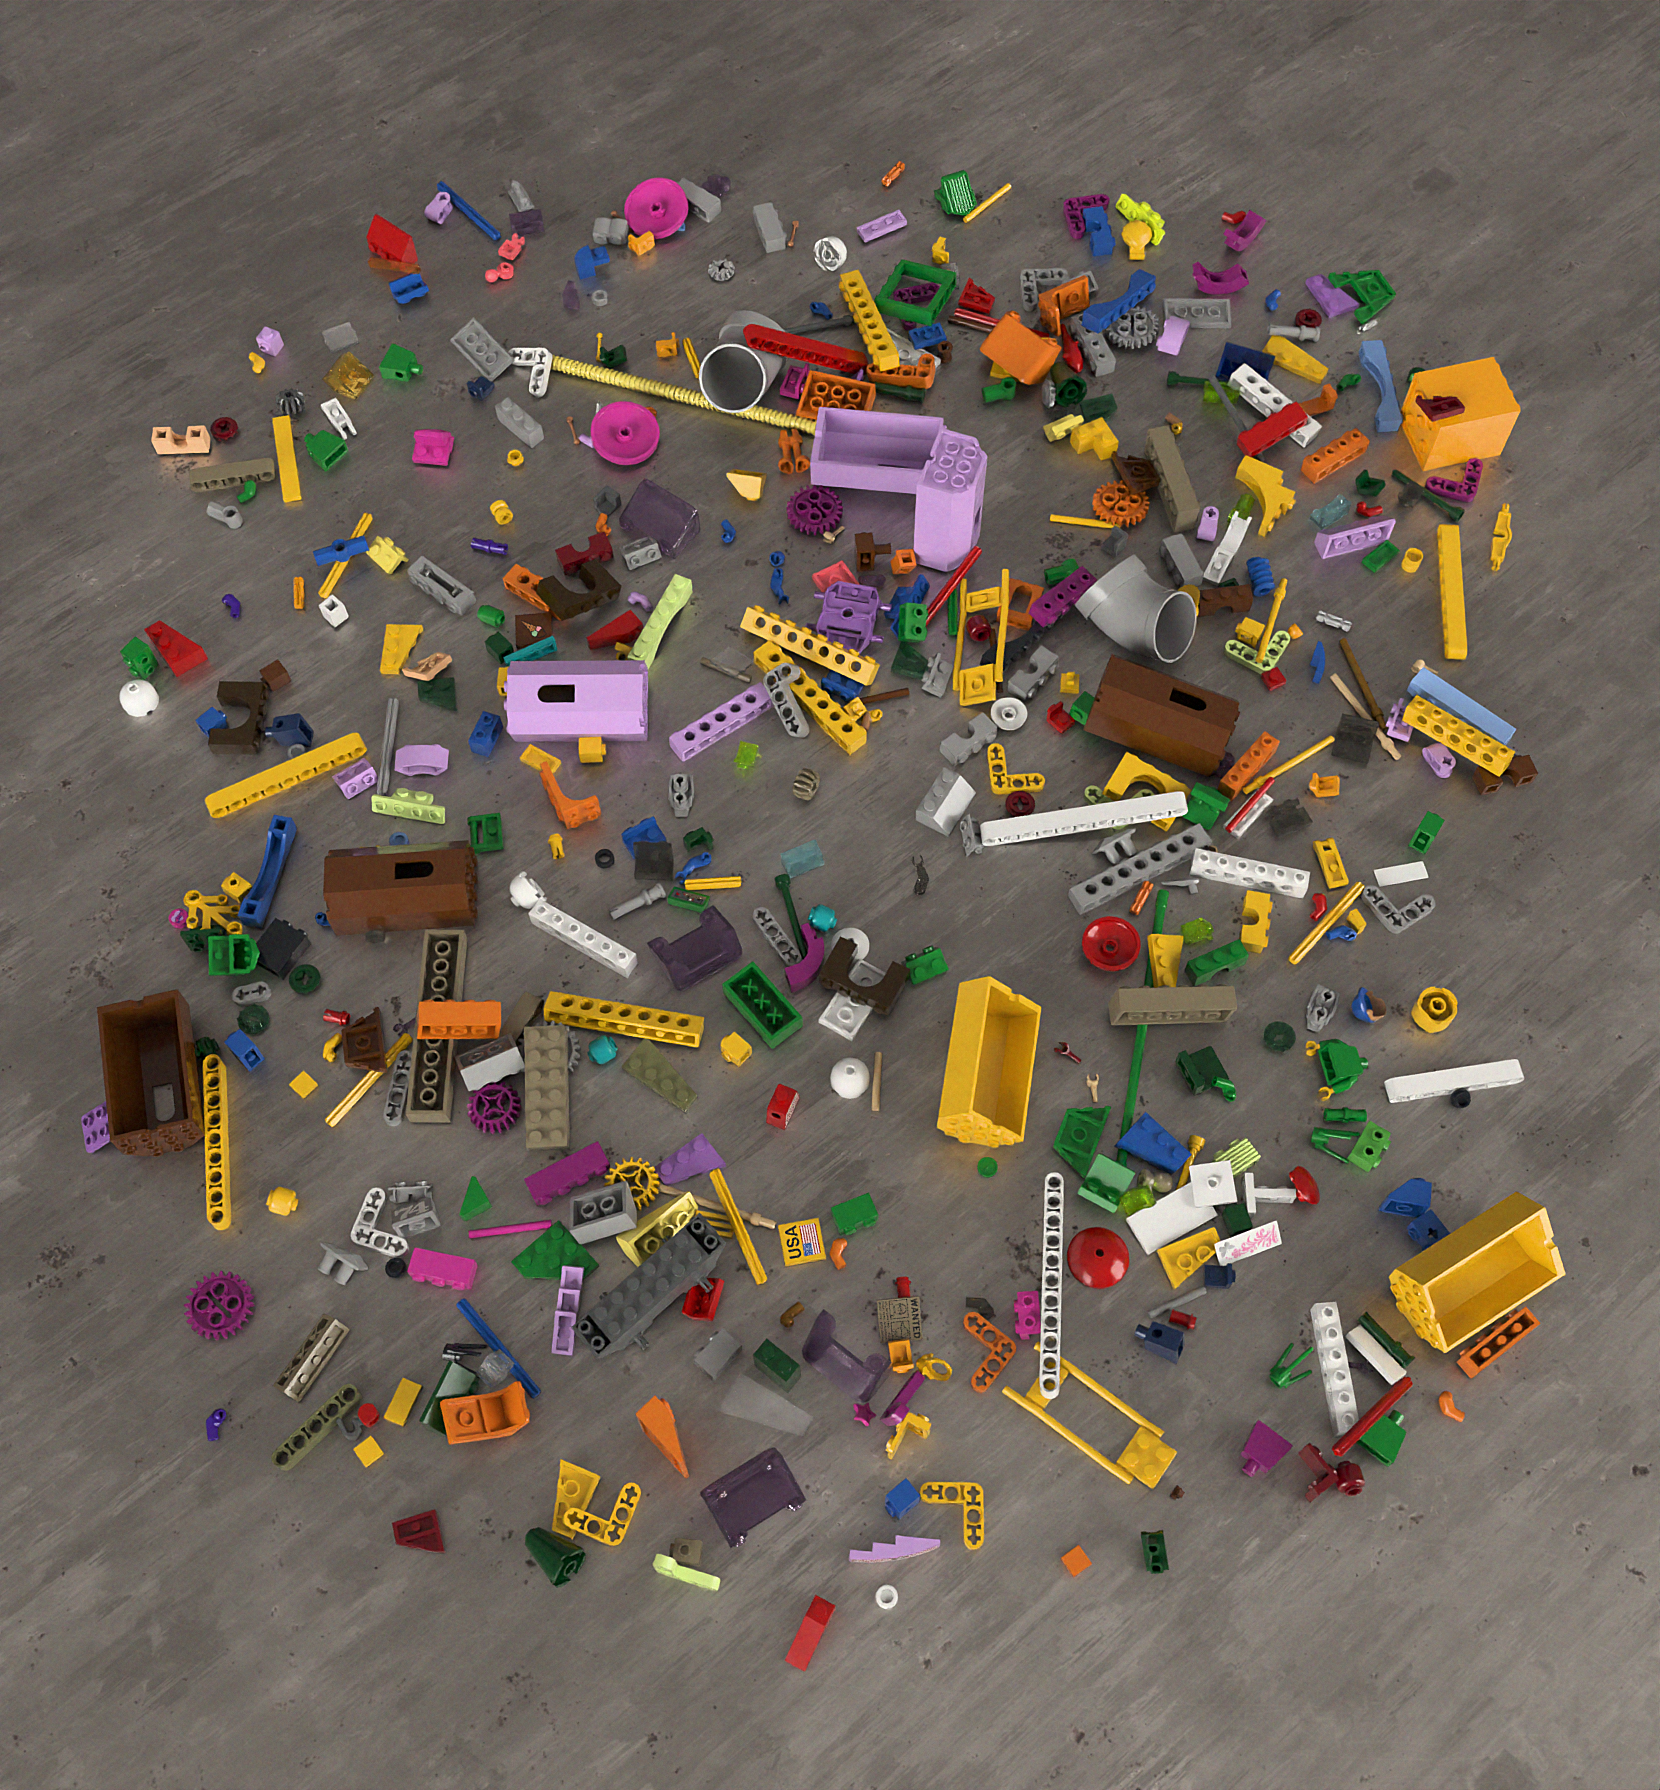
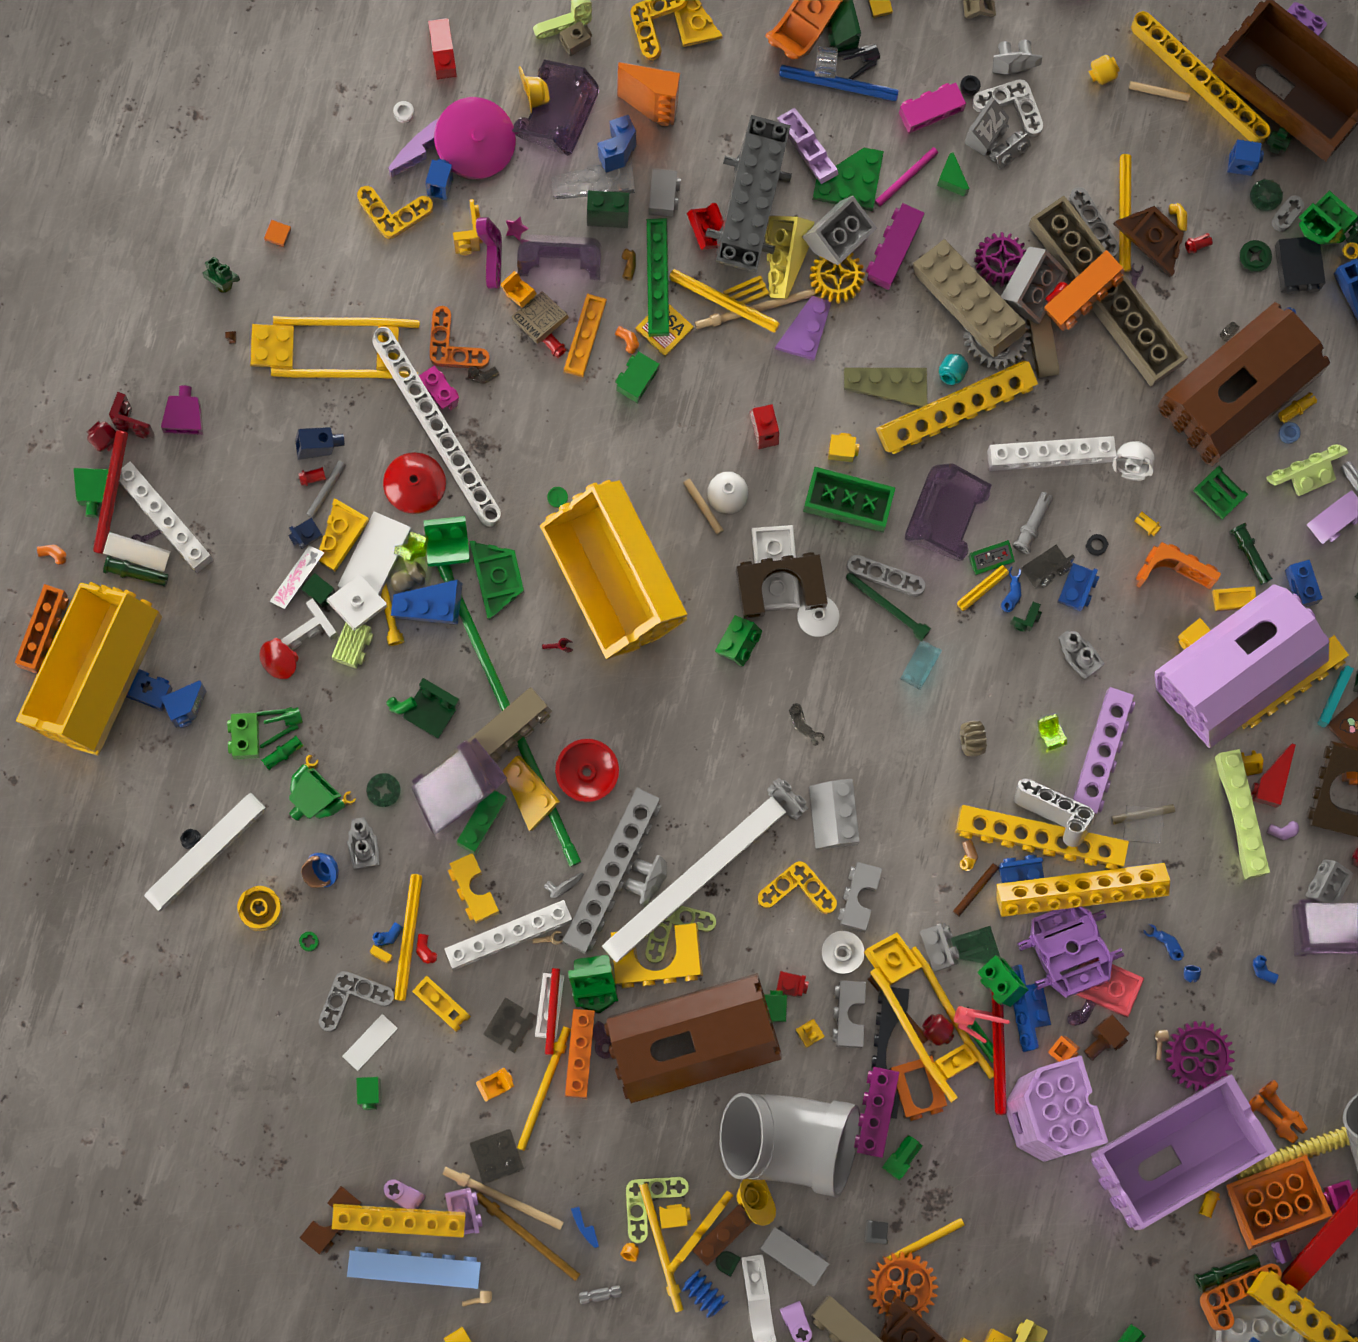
camera: 135 degrees right, 15 degrees up
yellow tile [289,1070,318,1099] -> none
yellow slope [727,469,767,501] -> none
magenta arch [784,923,825,993] -> none
teal head [807,904,837,932] -> none
yellow tile [842,697,868,721] -> none
yellow piece [916,1353,952,1381] -> none
dark red gear [1005,791,1035,818] -> none
tan hand [1086,1073,1099,1103] -> none
orange axle [1129,881,1153,915] -> none
clear neon green bracket [1181,917,1214,945] -> none
red plate [1260,667,1287,691] -> none
green plant [1269,1343,1314,1389] -> none
none -> green bush [299,932,319,952]
none -> windscreen [411,738,507,834]
none -> dark pink dish [434,97,516,180]
none -> yellow piece [518,66,550,114]
none -> light orange tile [564,293,607,377]
none -> blue brick [597,115,637,173]
none -> green tile [646,218,670,337]
none -> yellow piece [667,1190,733,1274]
none -> coral plant [954,1006,1010,1043]
none -> red arm [1045,282,1068,303]
none -> tan bar [1129,81,1190,102]
none -> dark green pin [1229,523,1273,585]

